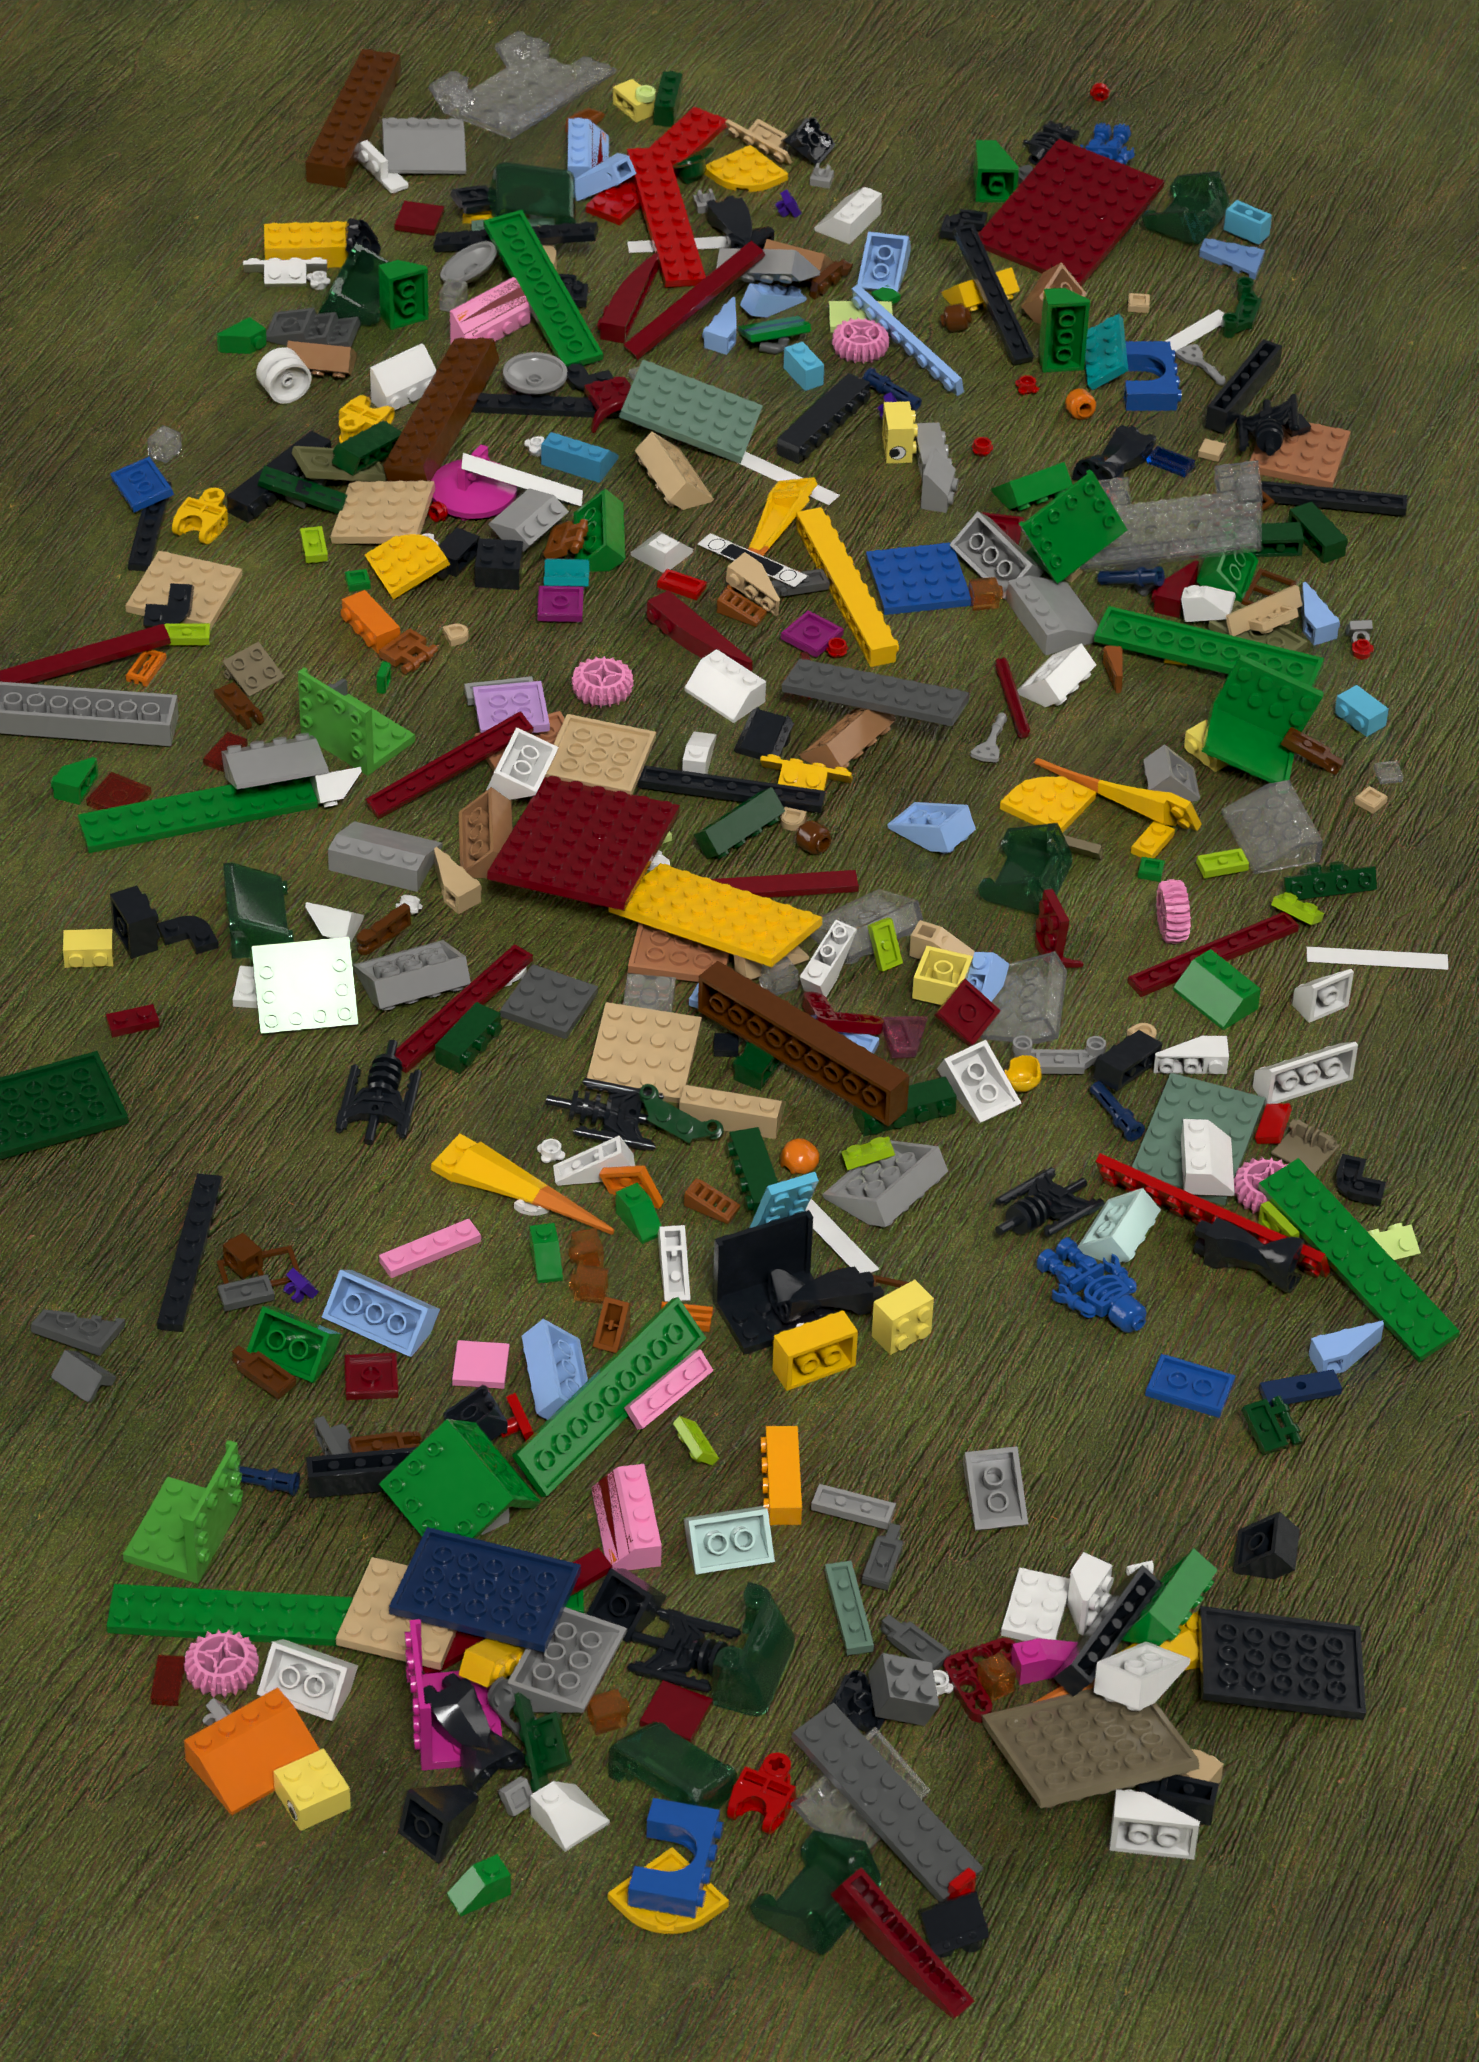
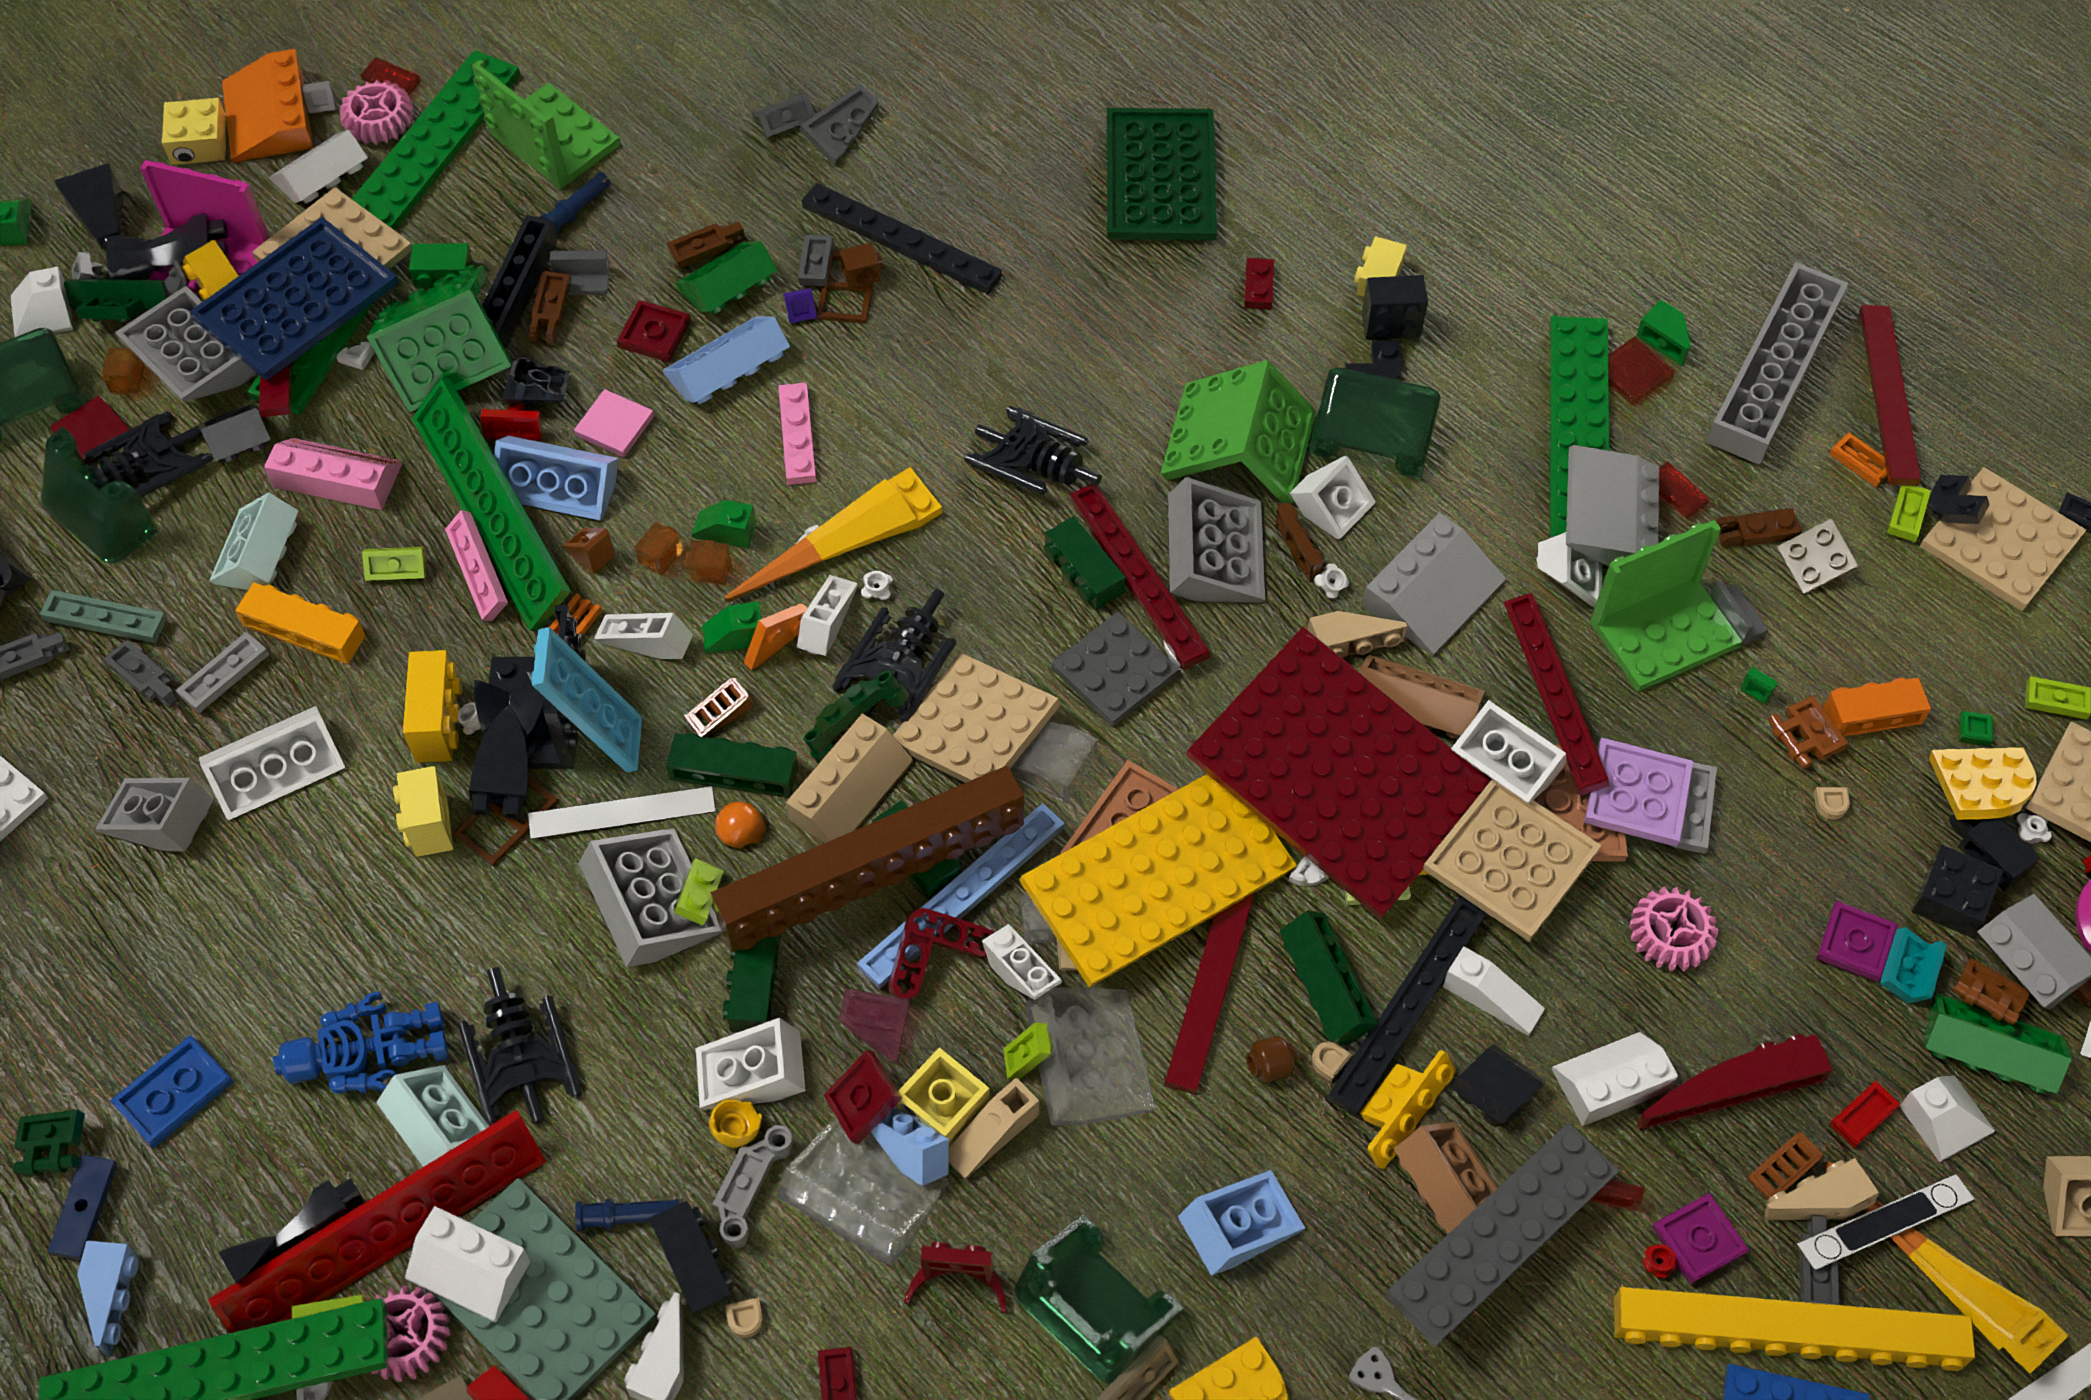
camera: 115 degrees right, 15 degrees up
none -> white slope [199,706,345,820]
none -> green brick [409,243,473,288]

